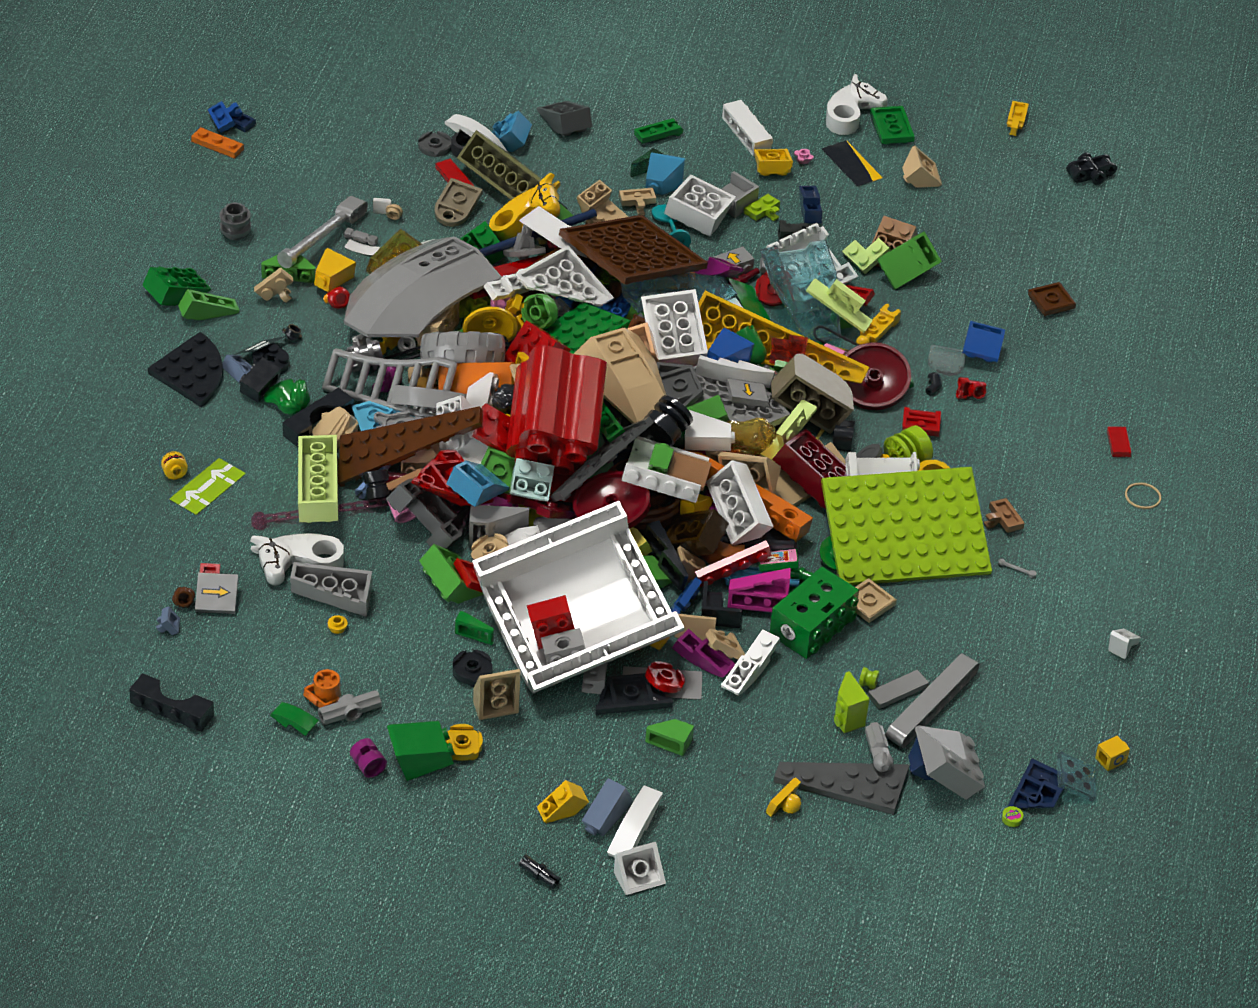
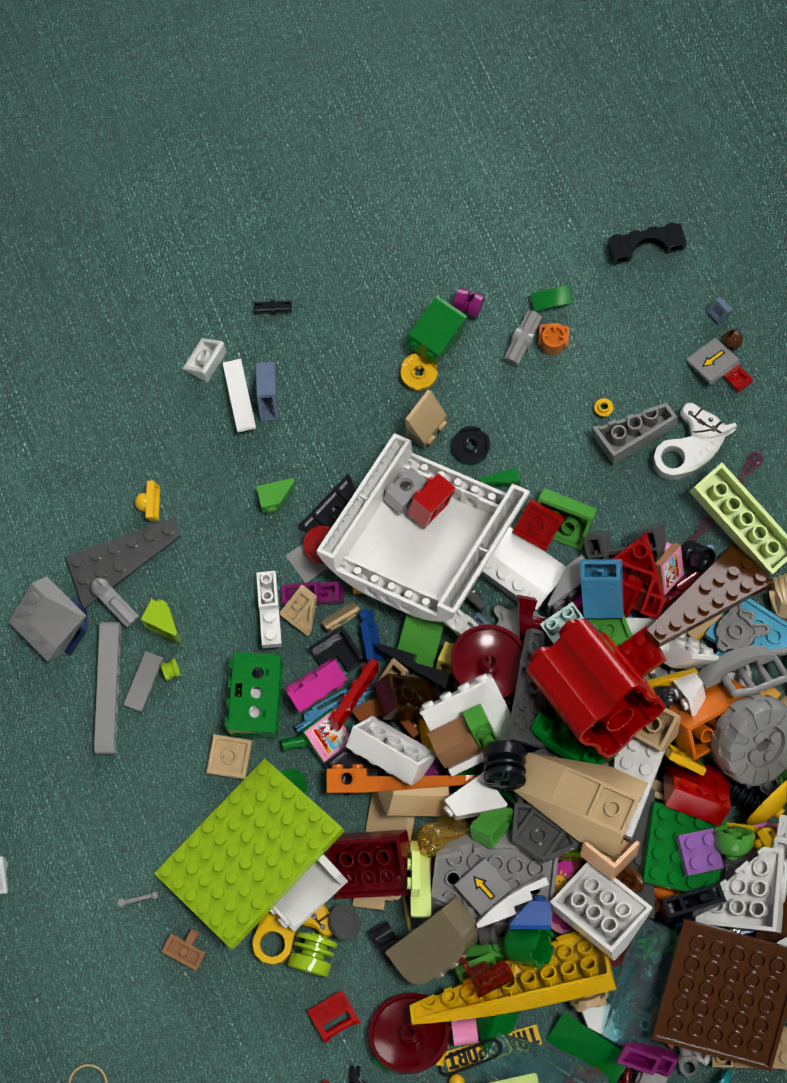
camera: 150 degrees right, 30 degrees up
tan plate [471,533,509,560] -> none
yellow slope [537,780,589,823] -> none
none -> black slope [660,883,727,927]
none -> medium lavender plate [675,828,724,876]

